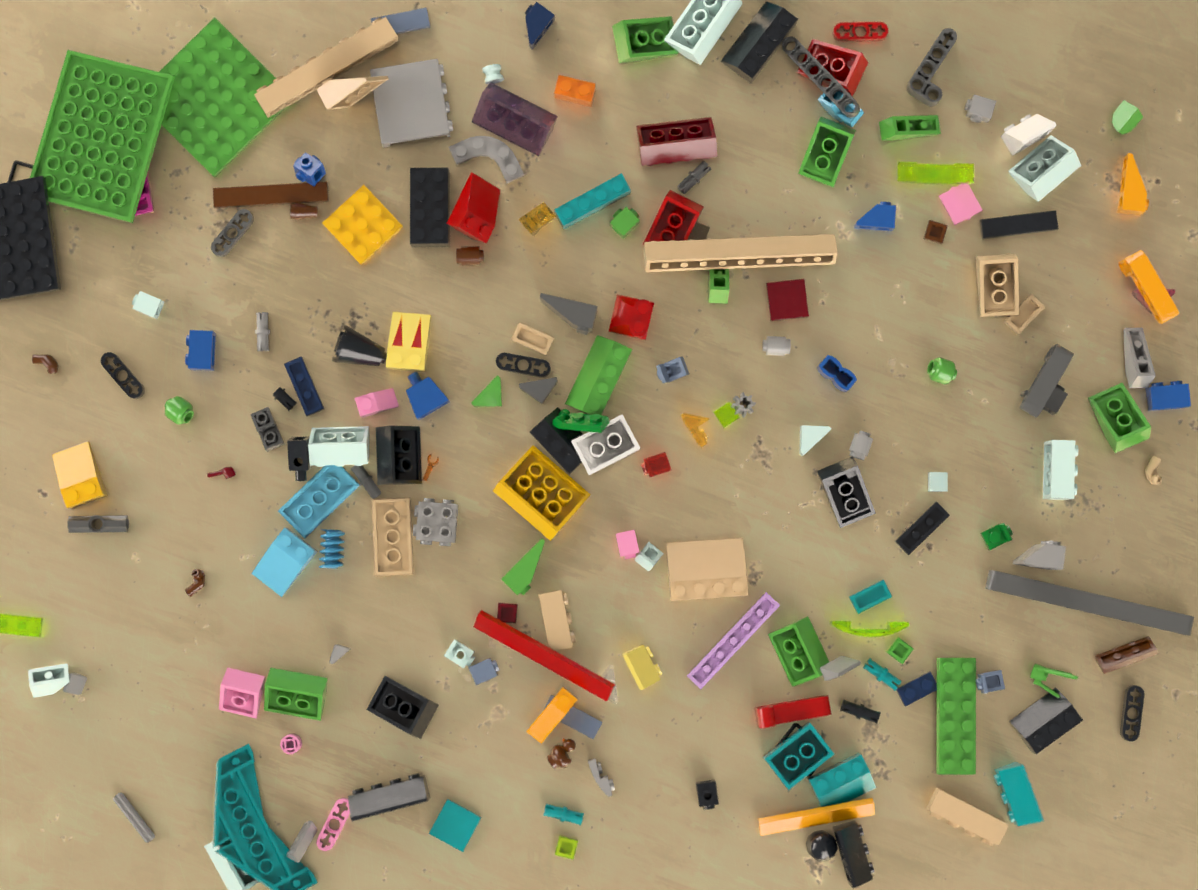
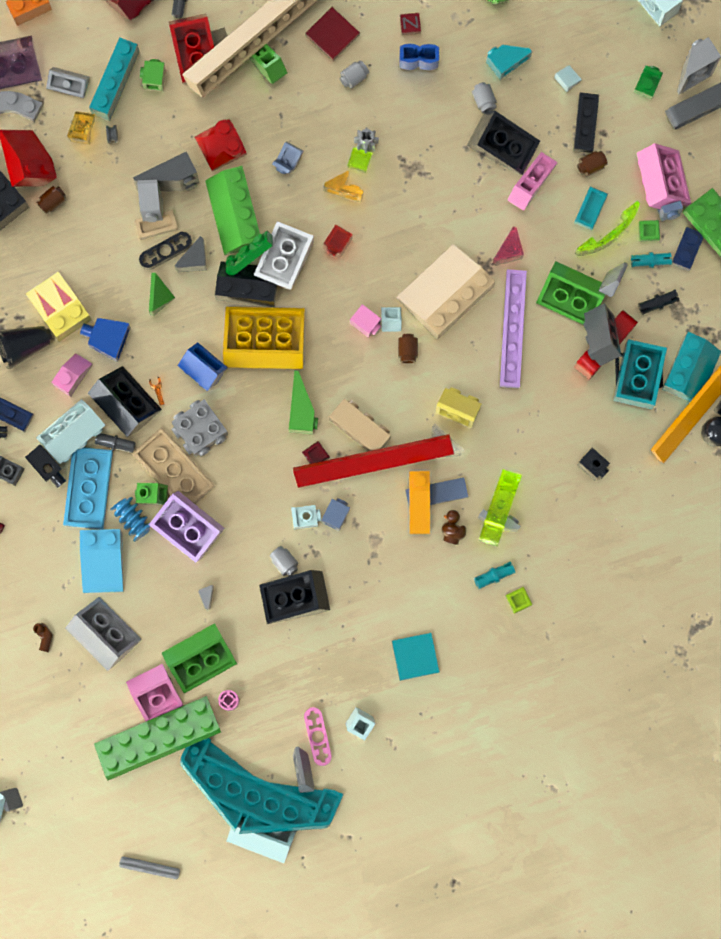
camera: 40 degrees left, 5 degrees down
slope [348,773,431,822] -> none
light aqua slope [799,425,831,456] -> none
none -> light grey slope [46,67,90,98]
none -> light grey slope [66,597,141,671]
none -> bright green plate [94,696,221,781]
none -> dark grey bush [106,125,118,143]
none -> bright green brick [135,483,168,505]
none -> light grey slope [137,179,163,222]
none -> lavender brick [149,491,225,562]
none -> piece [177,342,228,391]
none -> light grey brick [270,546,299,576]
none -> light aqua brick [346,707,376,741]
none -> reddish brown brick [398,334,418,364]
none -> dark red tile [400,13,421,35]
none -> clear neon green slope [478,469,522,547]
none -> teal slope [486,45,532,80]
none -> clear pink slope [492,226,524,266]
none -> bright pink slope [508,152,558,211]
none -> reddish brown brick [577,151,608,177]
none -> dark grey brick [583,303,621,366]
none -> bright pink slope [637,143,691,210]
none -> sand blue bracket [657,201,683,221]

